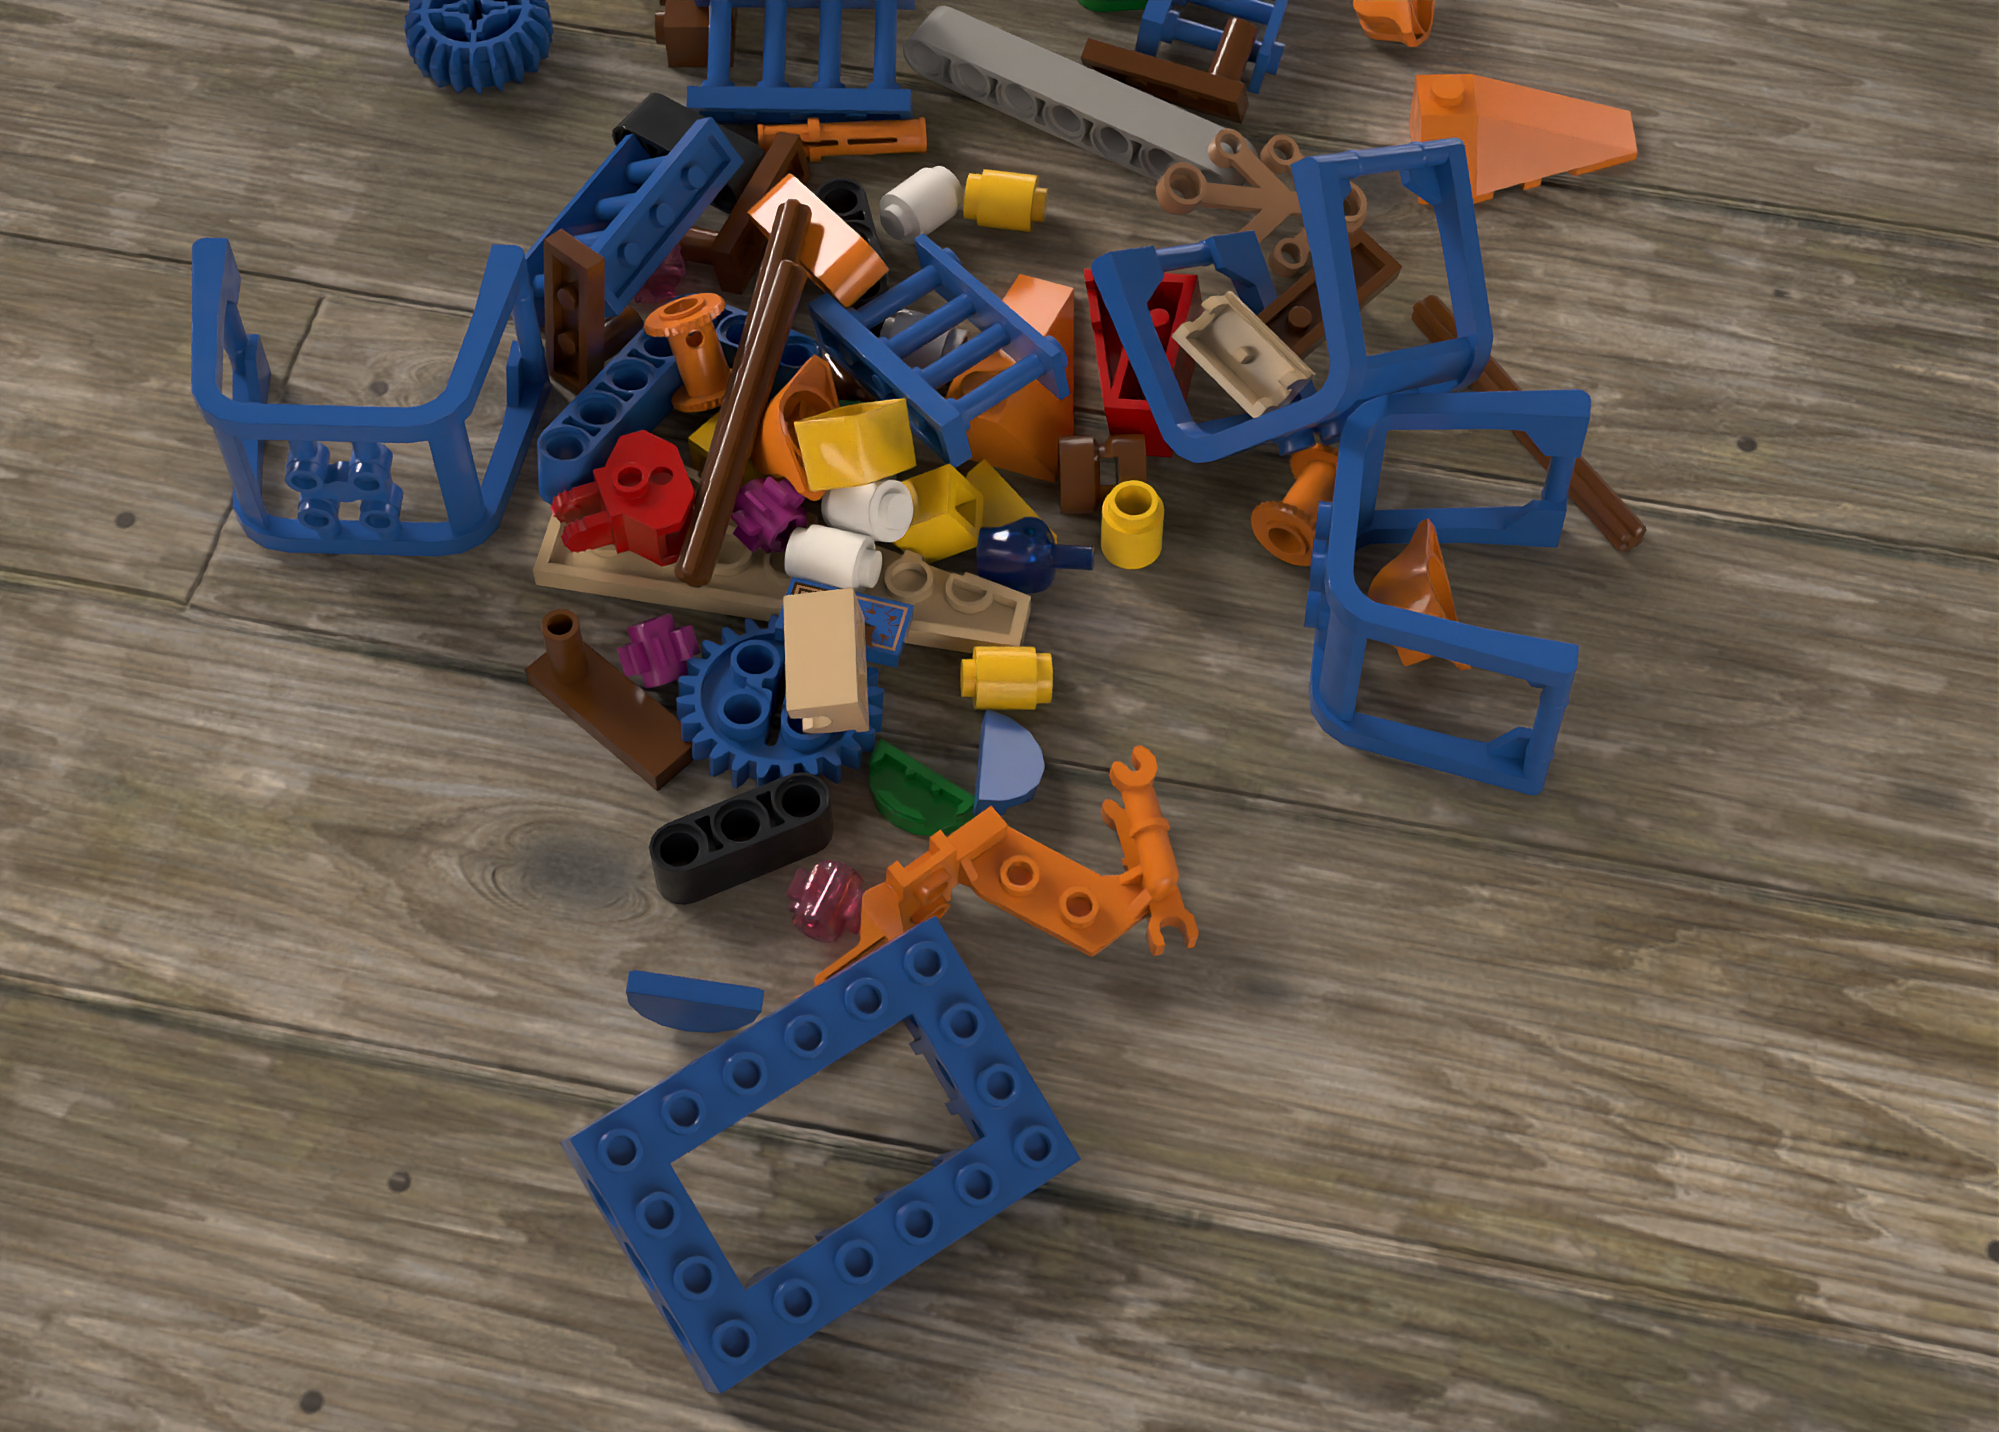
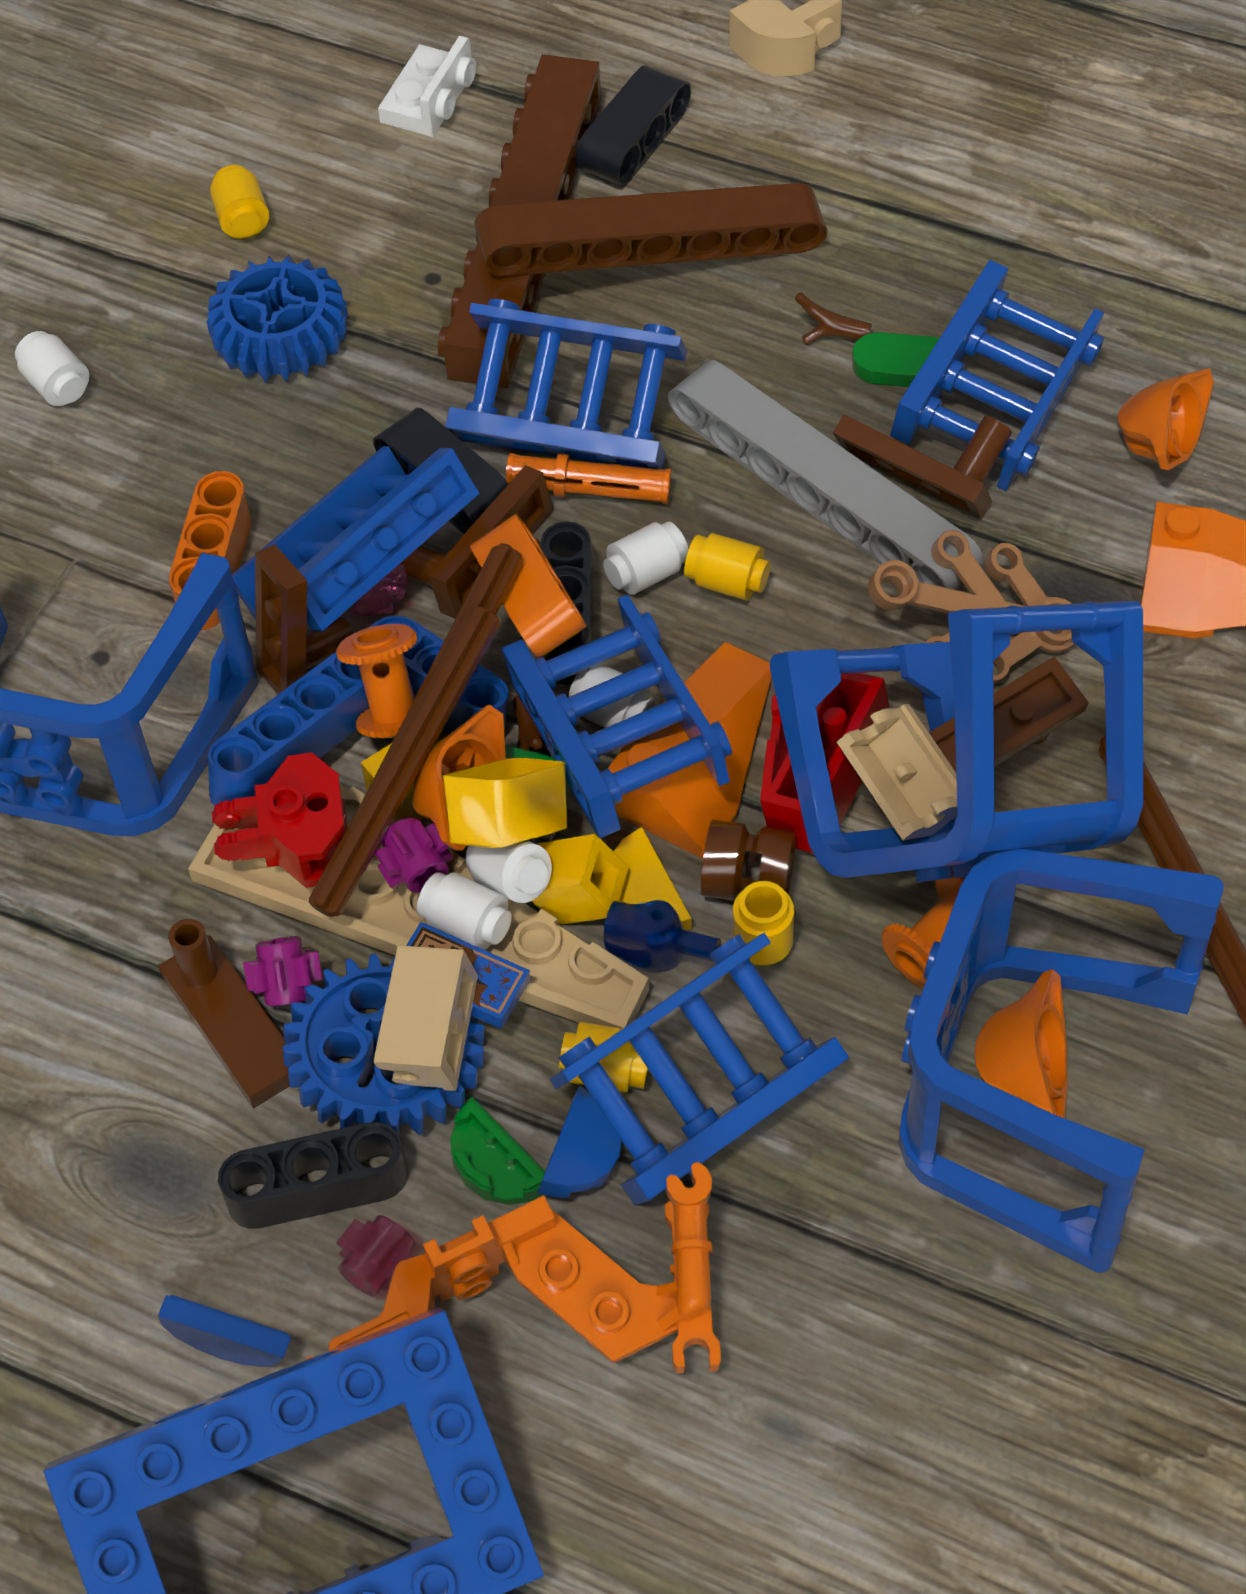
camera: 15 degrees right, 0 degrees up
none -> white brick [15,331,89,406]
none -> orange beam [169,471,251,630]
none -> blue fence [550,933,850,1205]

